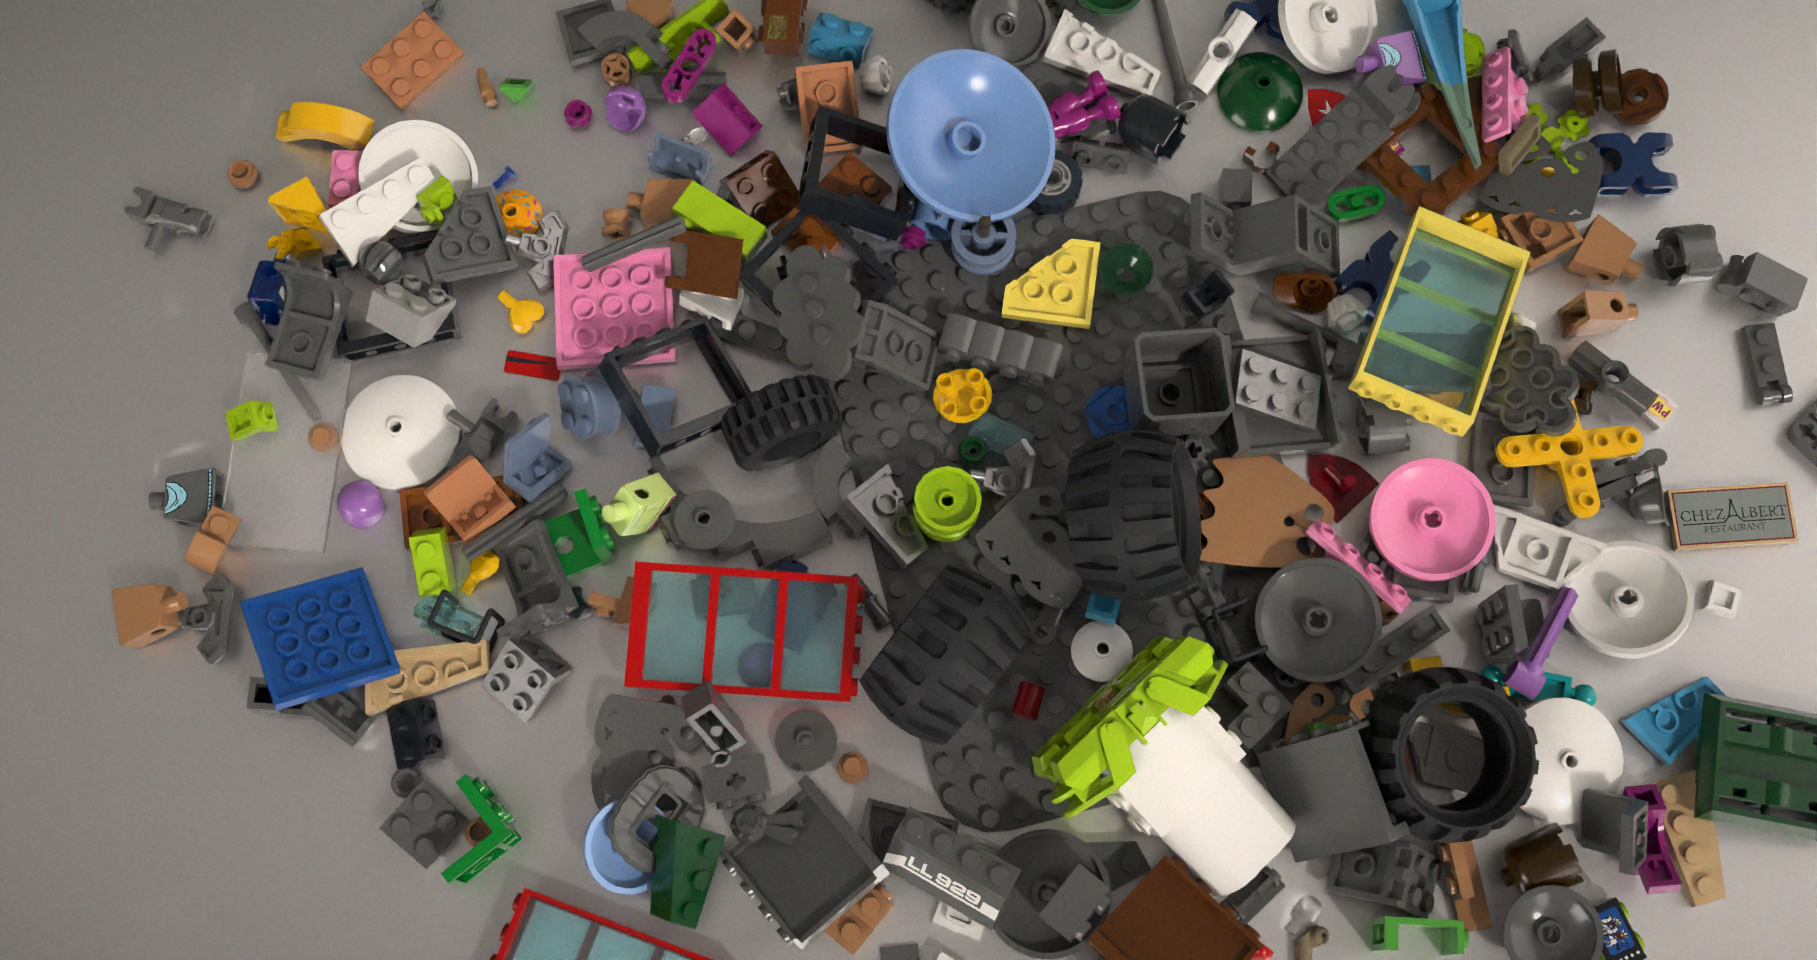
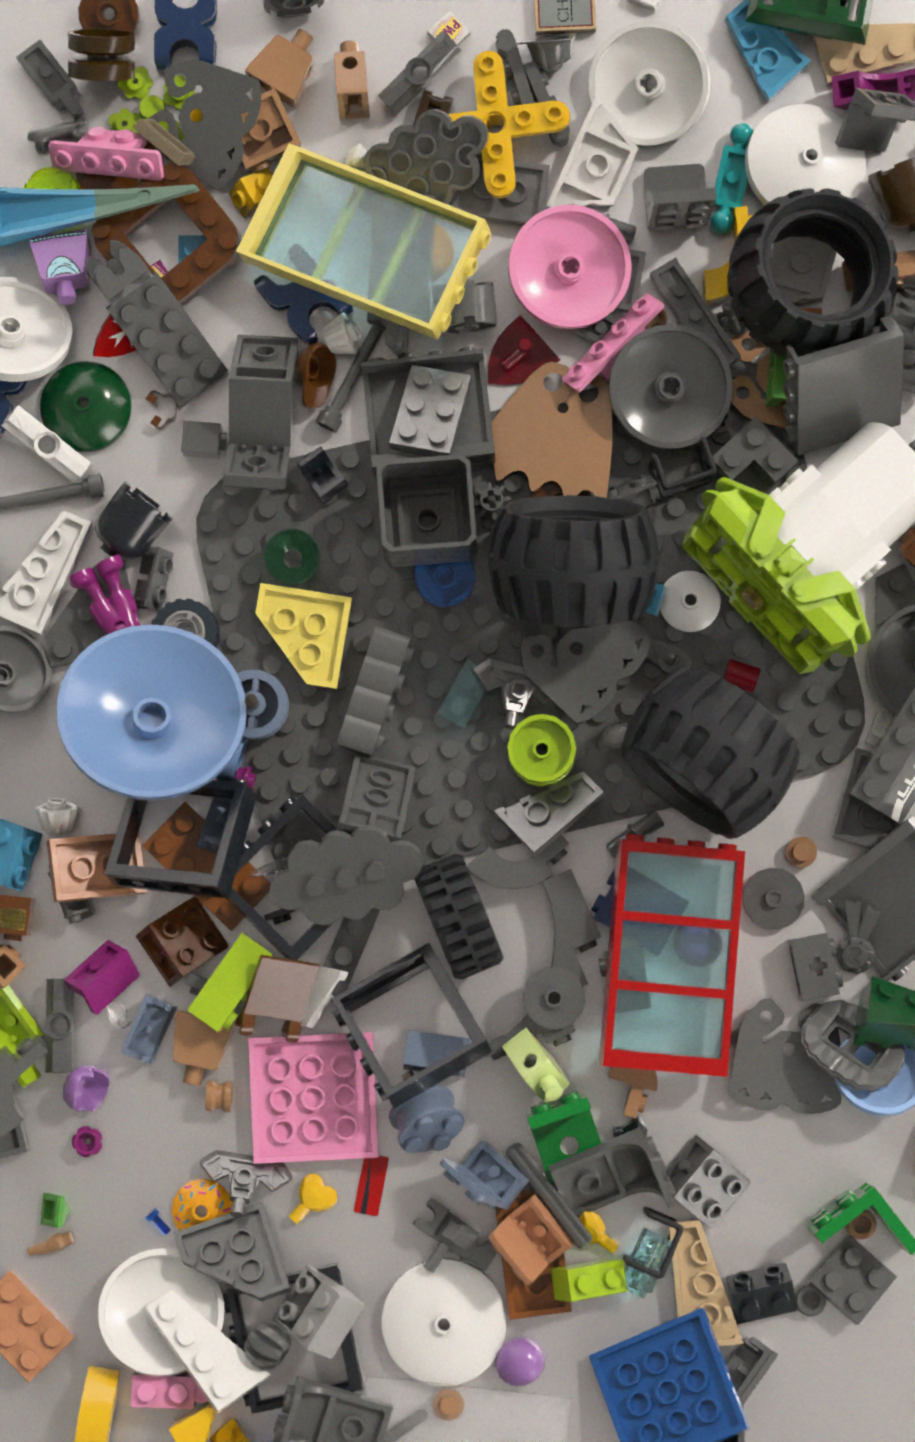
camera: 90 degrees left, 10 degrees up
lime bracket [416,175,458,227] -> none
dark grey axle [581,216,687,272] -> none
medium nougat wheel [601,53,632,88] -> none
magenta beam [662,29,716,104] -> none
dark grey hinge [681,681,747,767] -> none
yellow dish [933,368,992,423] -> none
dark green plate [958,437,988,465] -> none
green plate [1326,185,1385,222] -> none
medium lavender axle [1503,586,1578,700] -> none

